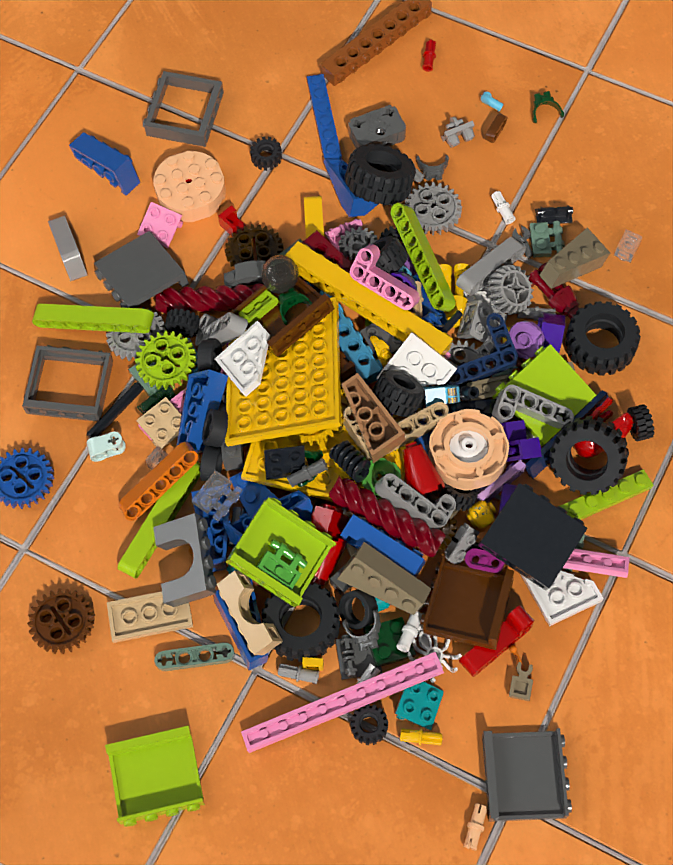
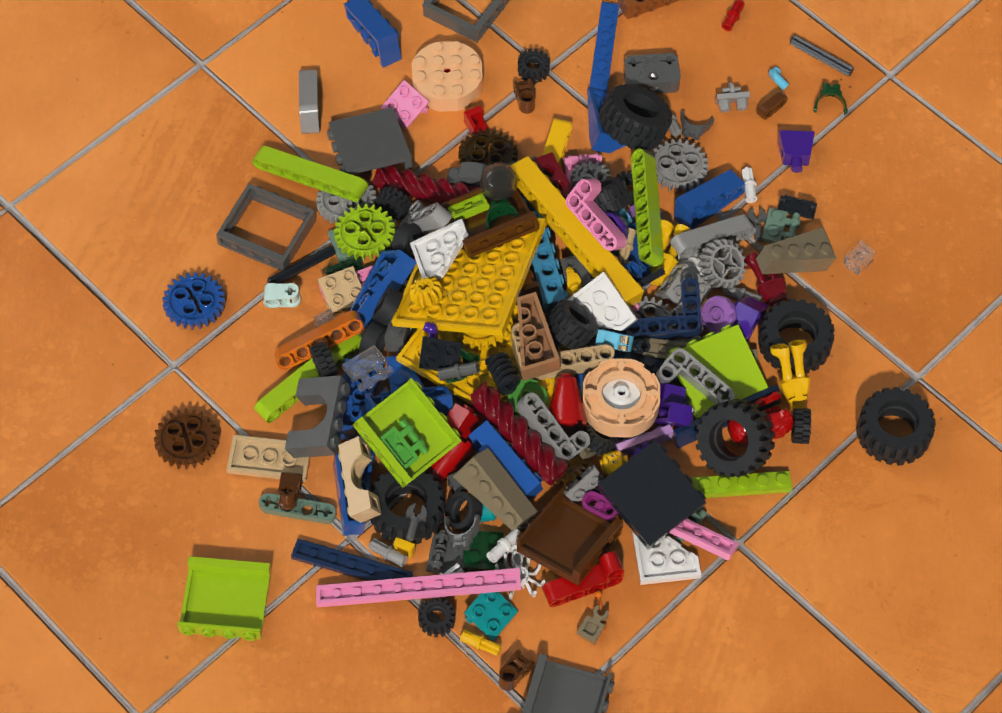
camera: 15 degrees right, 5 degrees down
none -> reddish brown piece [278,472,302,510]
none -> dark blue tile [291,539,413,581]
none -> black tyre [309,342,338,377]
none -> dark grey bar [406,503,427,541]
none -> yellow gear [410,276,443,309]
none -> dark purple arm [423,322,438,339]
none -> reddish brown piece [498,650,535,691]
none -> reddish brown piece [513,78,535,114]
none -> blue wedge [673,169,745,230]
none -> yellow piece [770,340,810,410]
none -> dark purple torso [777,130,815,173]
none -> axle [790,35,854,76]

